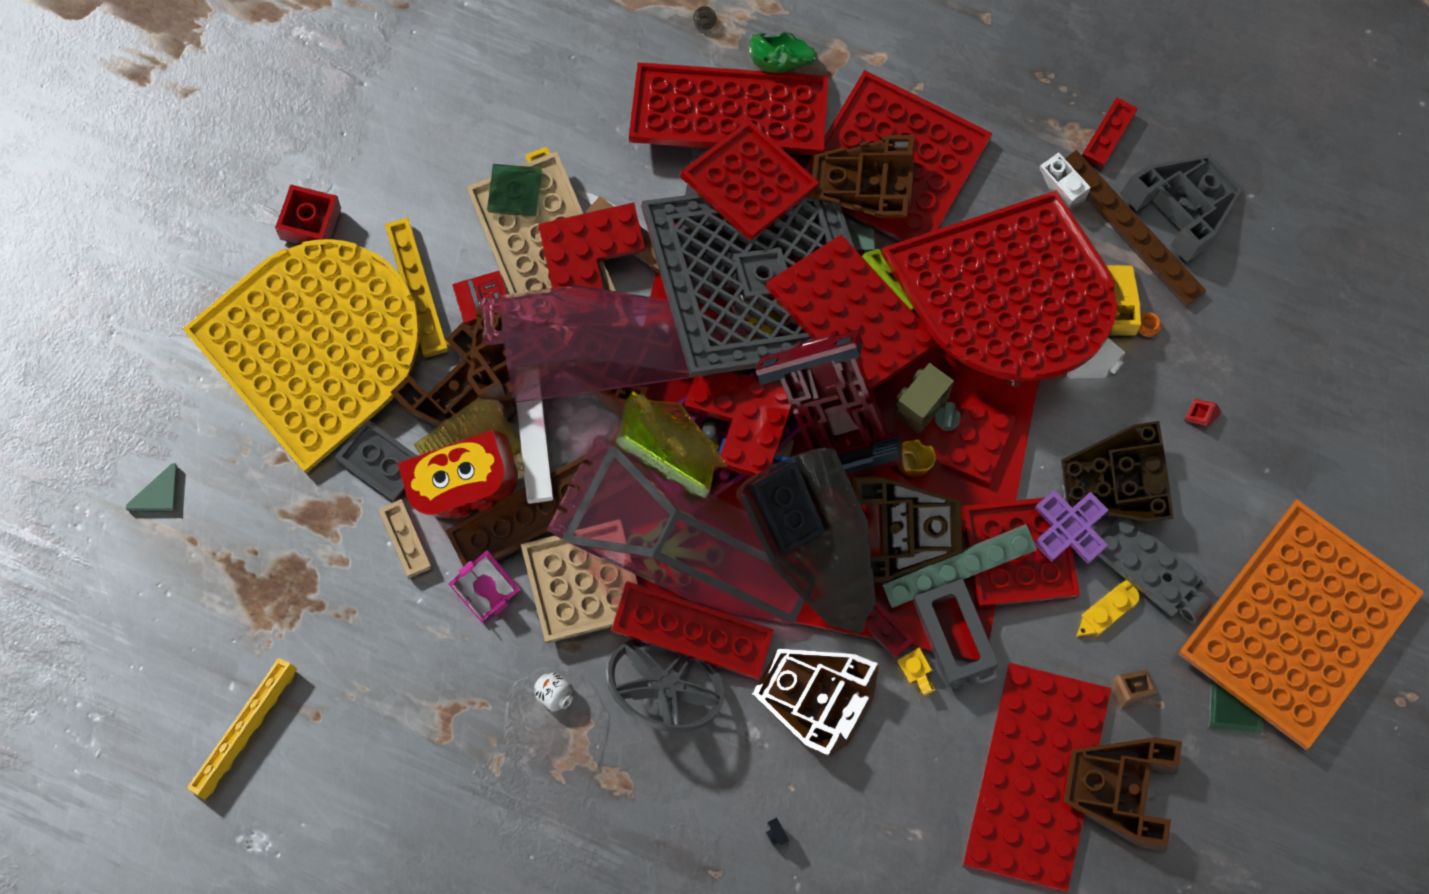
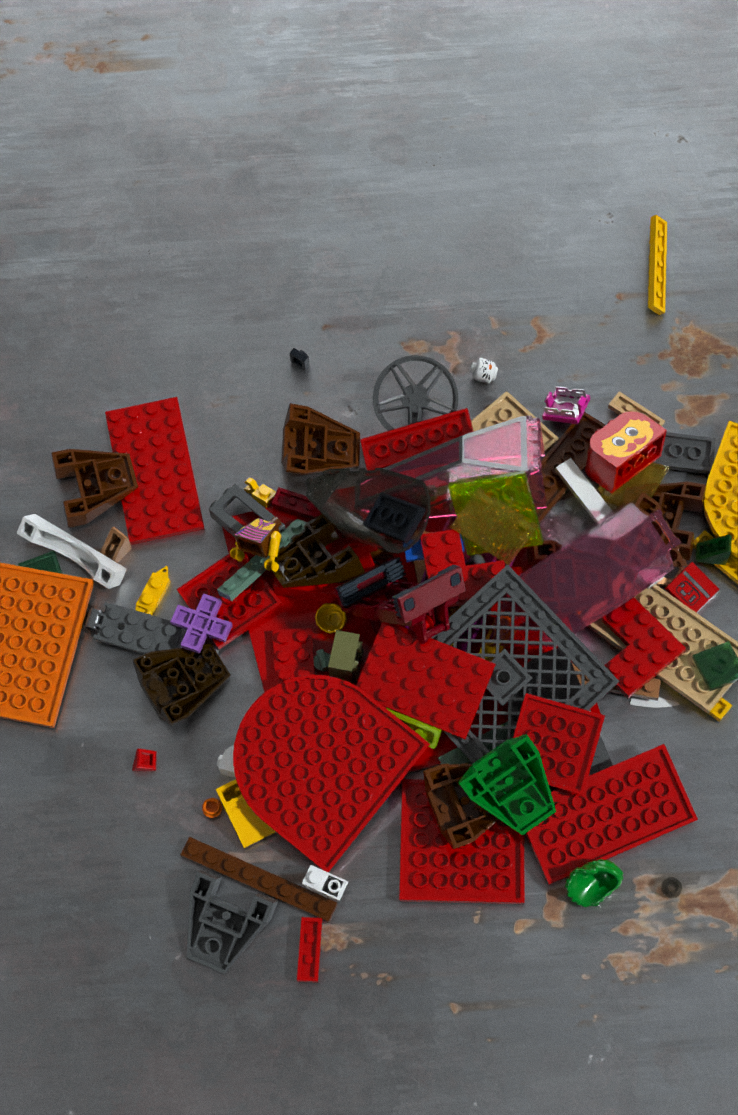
camera: 155 degrees right, 5 degrees down
none -> white arch [17,514,127,589]
none -> torso [230,517,282,572]
none -> green wedge [459,734,556,835]
none -> dark green slope [696,534,732,565]

